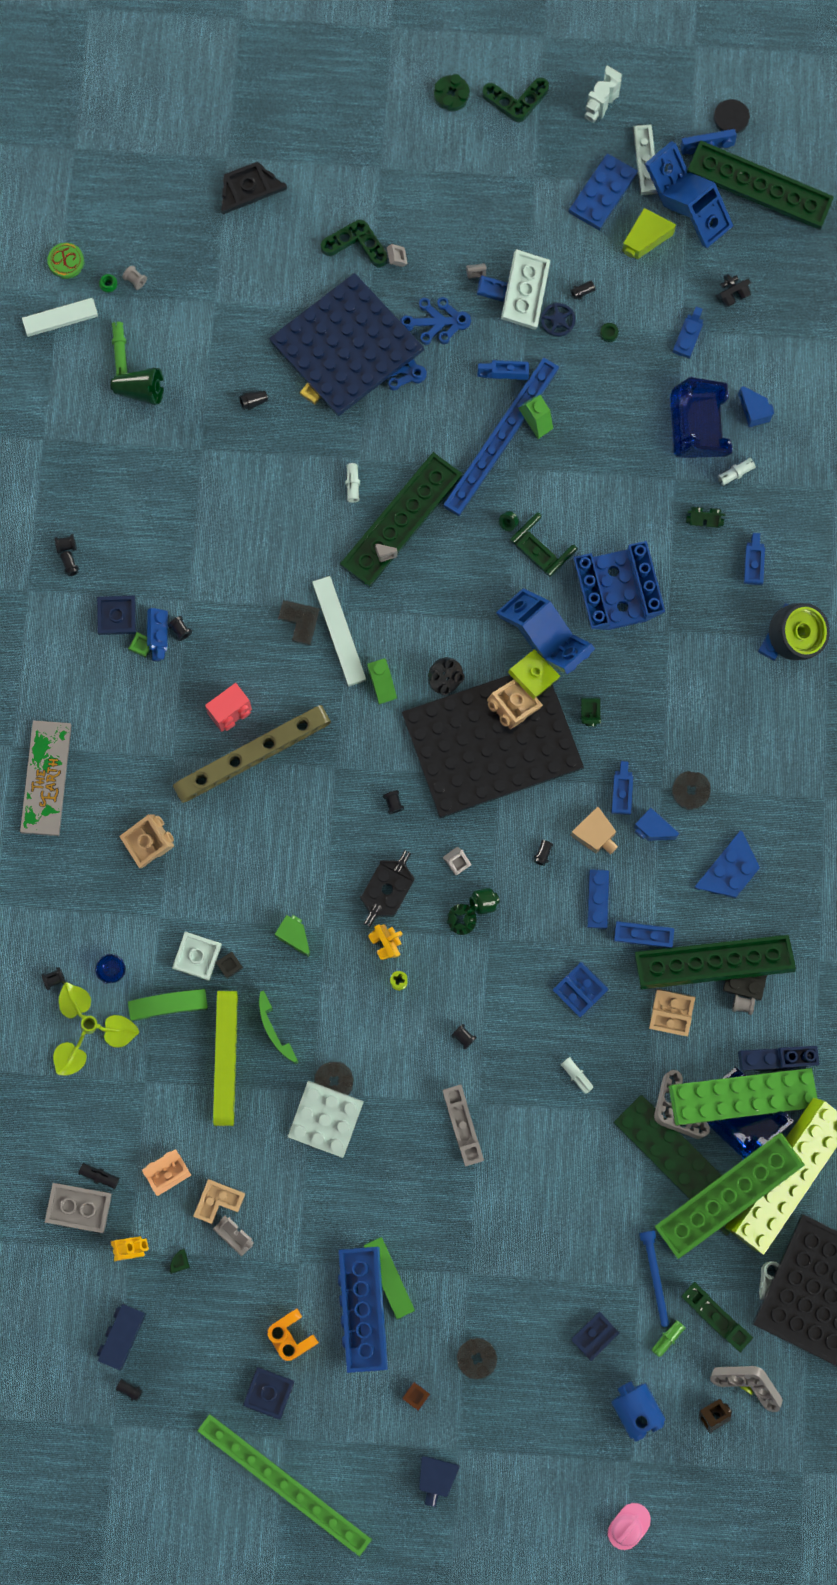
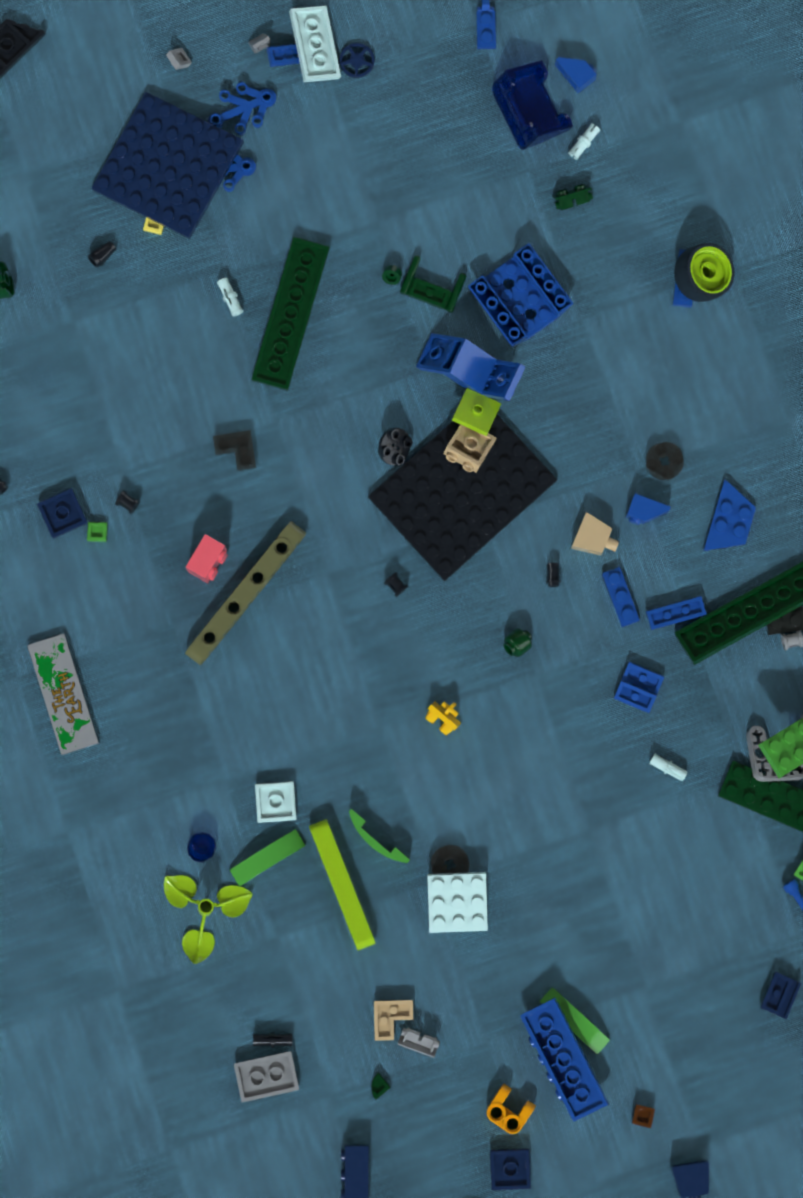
camera: 25 degrees left, 5 degrees up
black bush [41,967,66,990] -> none
yellow hips [111,1236,149,1261] -> none
tan plate [119,814,174,868] -> none
light nougat bracket [142,1150,191,1196] -> none
blue hinge [147,608,168,662] -> none
pearl dark grey plate [216,952,243,979] -> none
bright green slope [274,915,310,957] -> none
light aqua tile [312,576,366,687] -> none
dark green beam [321,220,387,267] -> none
black plate [360,850,415,928] -> none
bright green slope [367,658,397,704] -> none
light grey slope [375,544,397,562] -> none
lime bush [390,971,408,991] -> none
light grey slope [442,1085,484,1166] -> none
light grey slope [443,847,472,876] -> none
blue plate [444,358,559,516] -> none
dark green gear [447,904,477,935] -> none
black bush [451,1024,477,1050] -> none
clear smoke plate [457,1338,497,1379] -> none
blue hinge [478,360,529,380] -> none
bright green slope [518,395,553,439] -> none
black pin [571,280,595,300] -> none
dark green bracket [581,697,601,727] -> none
dark green tile [600,323,619,342] -> none
blue hinge [611,761,633,815] -> none
tan slope [649,989,695,1037] -> none
blue hinge [744,533,765,585] -> none

